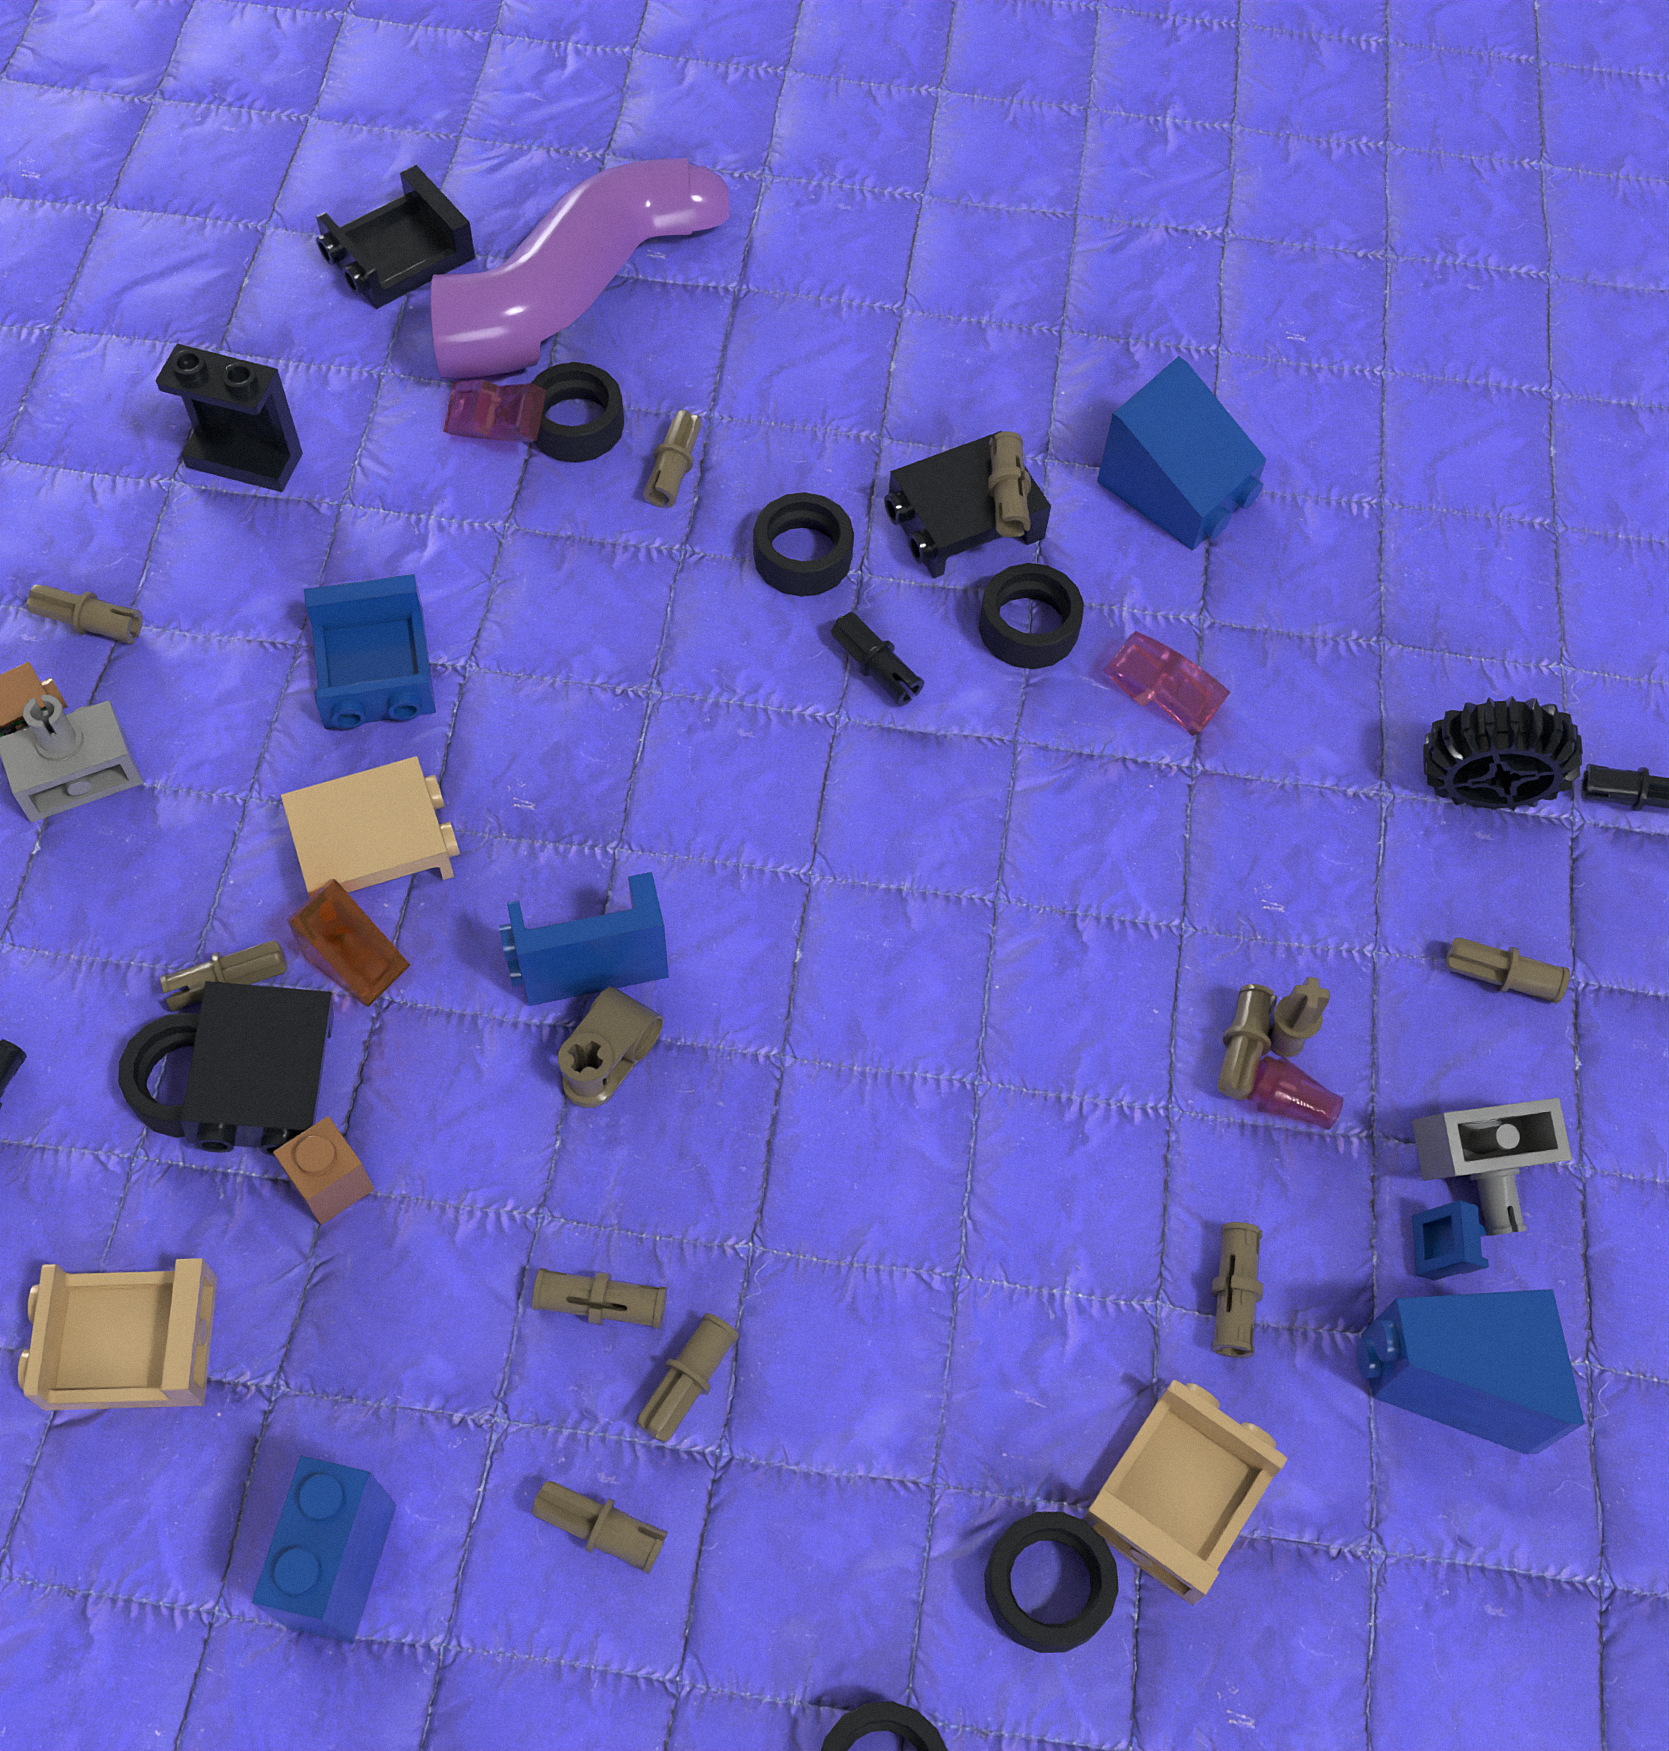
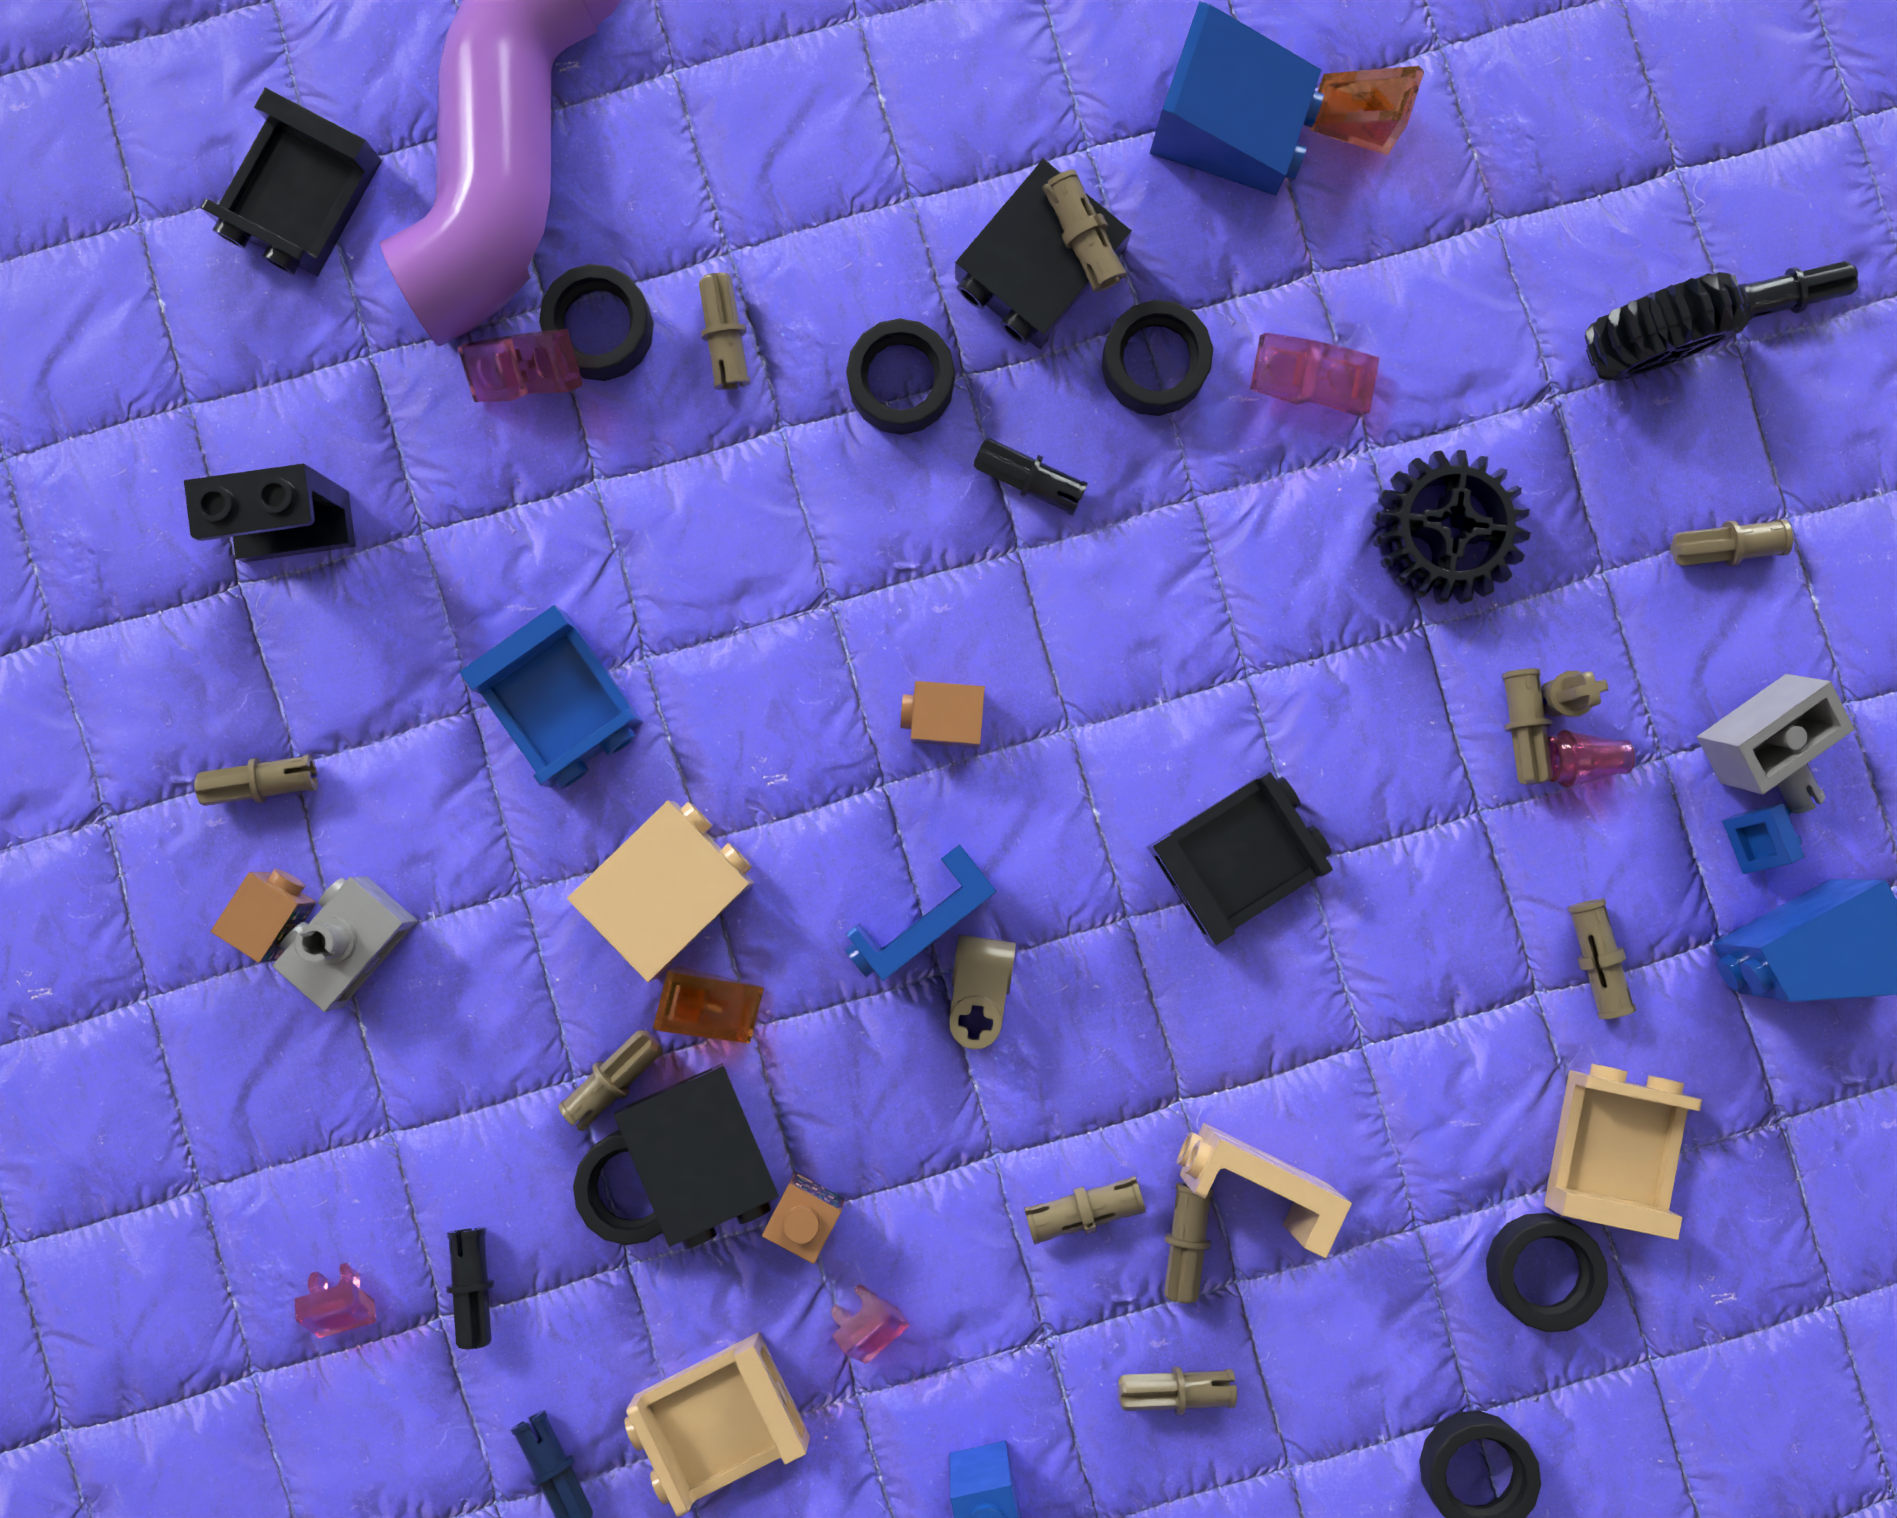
camera: 25 degrees left, 25 degrees up
none -> clear pink tile [831,1284,910,1364]
none -> medium nougat brick [900,681,985,748]
none -> black panel [1147,772,1333,945]
none -> tan panel [1177,1123,1352,1258]
none -> clear orange slope [1309,66,1424,155]
none -> black gear [1372,450,1531,605]

